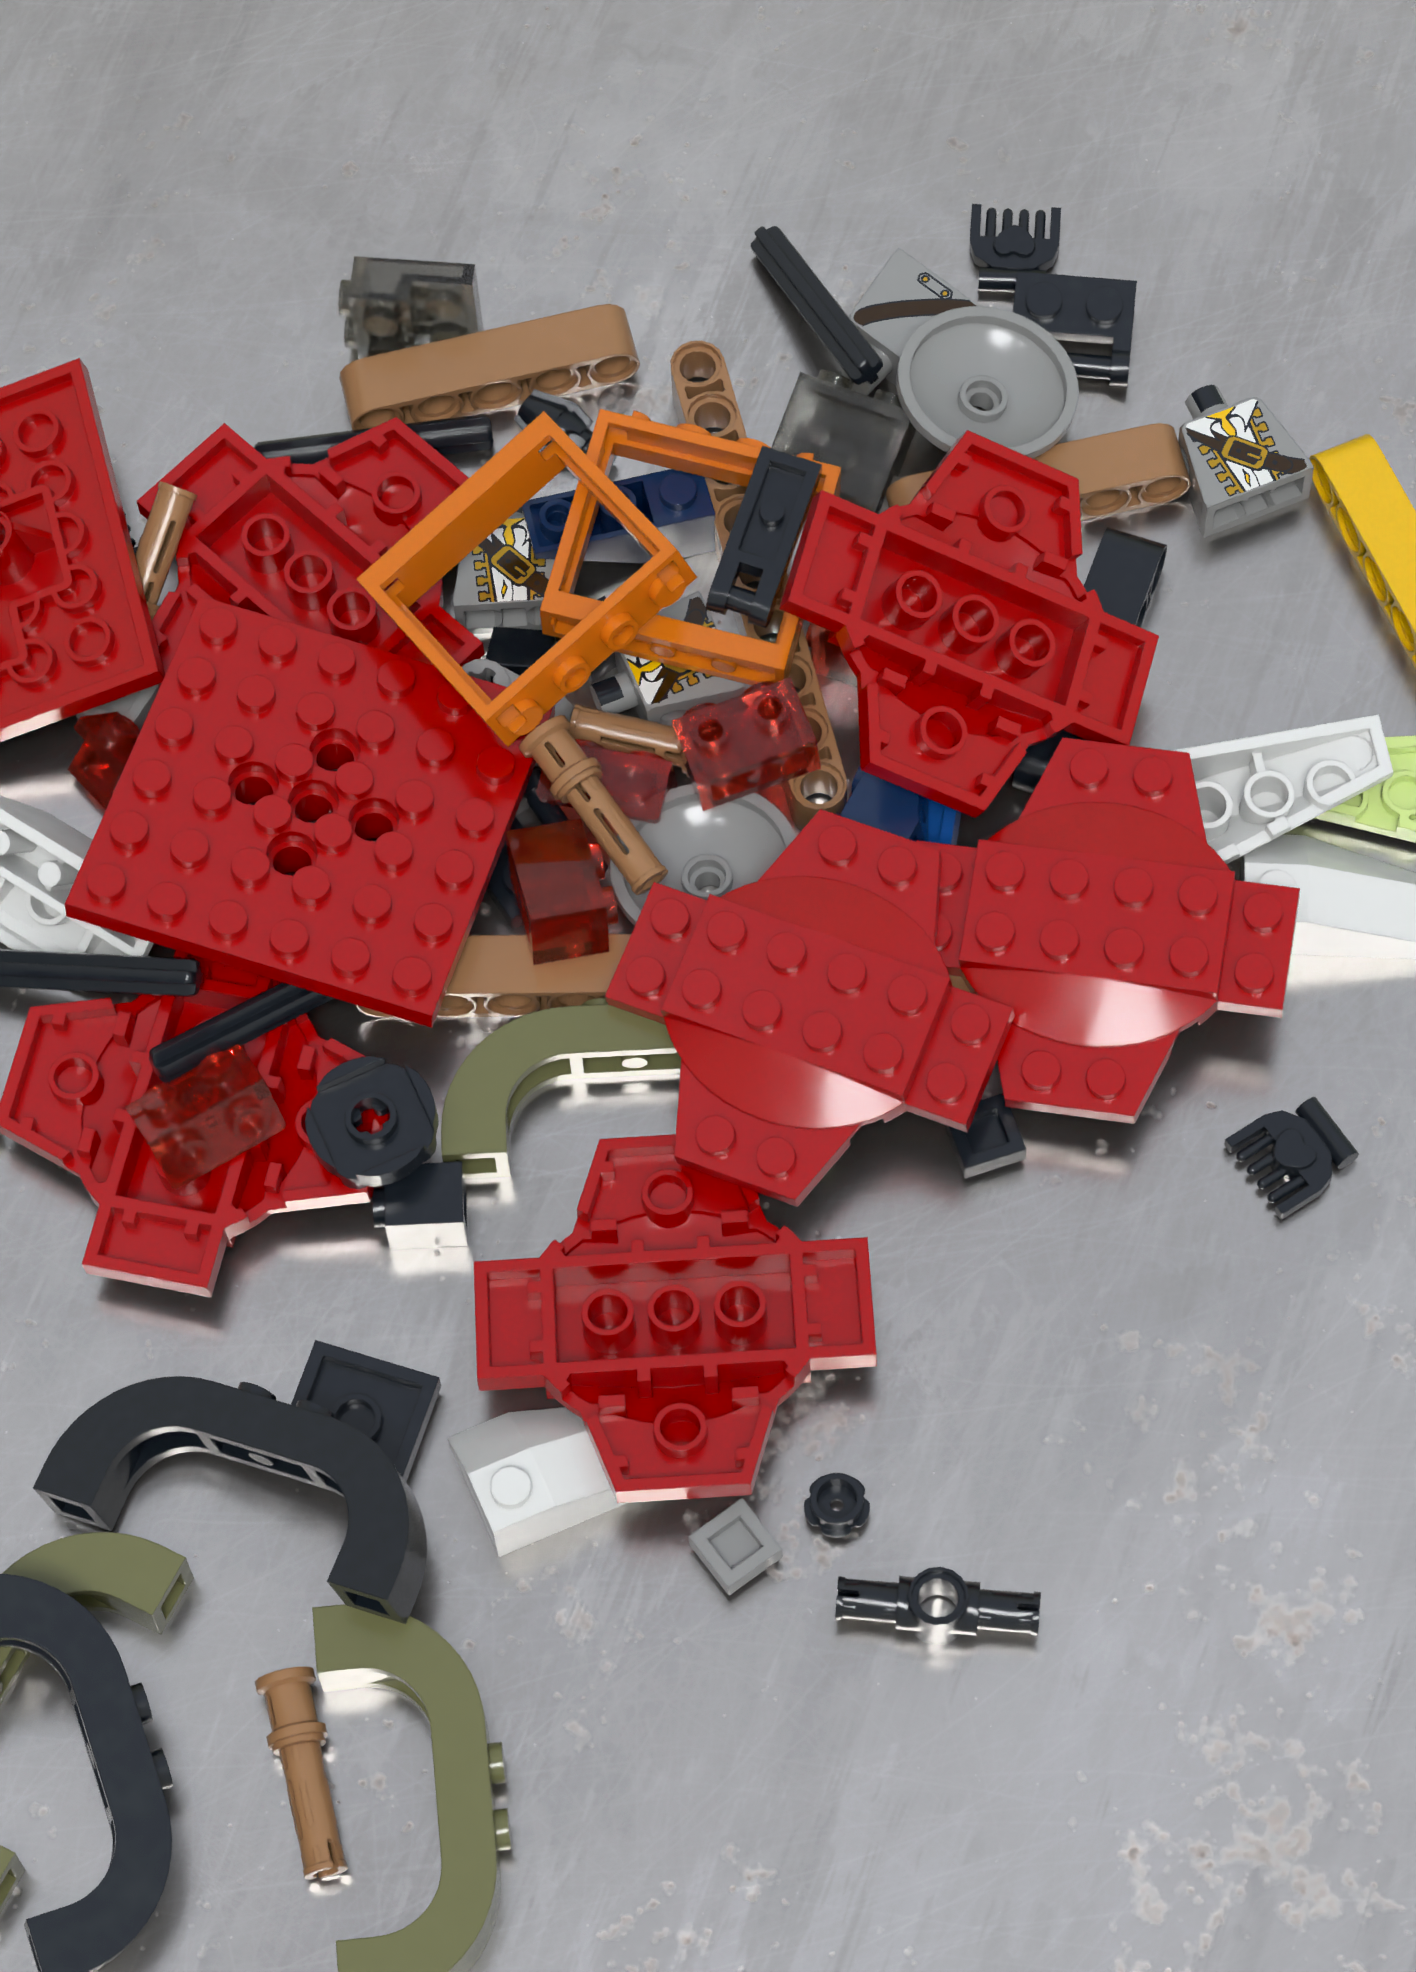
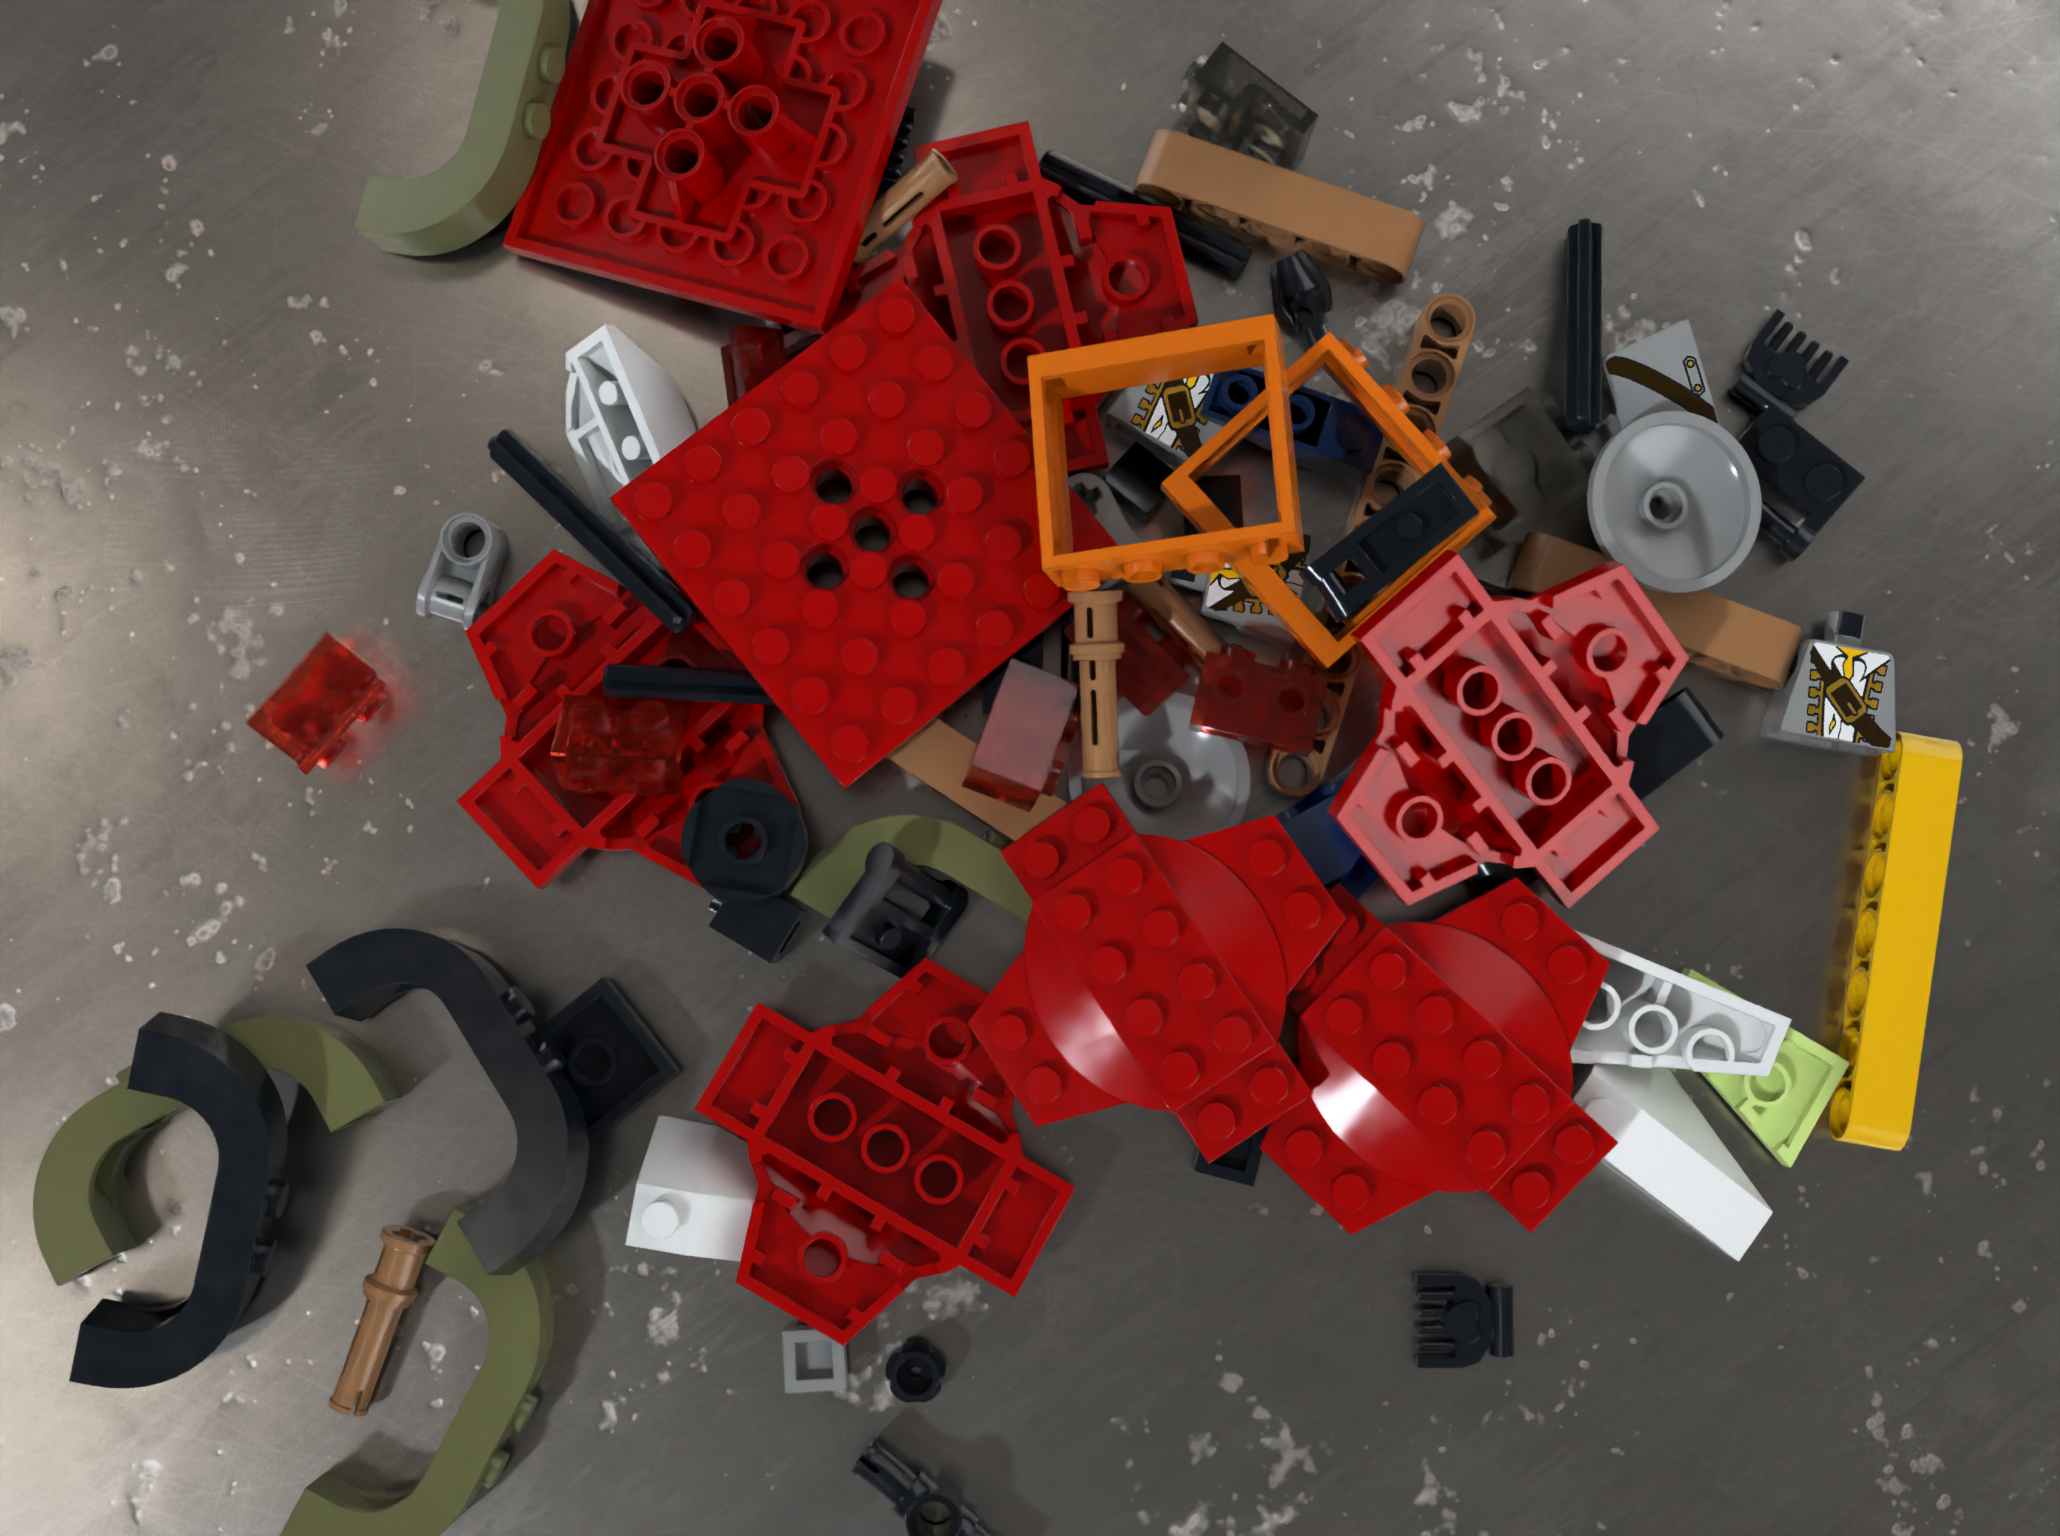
camera: 30 degrees right, 20 degrees up
none -> black plate [822,842,968,978]

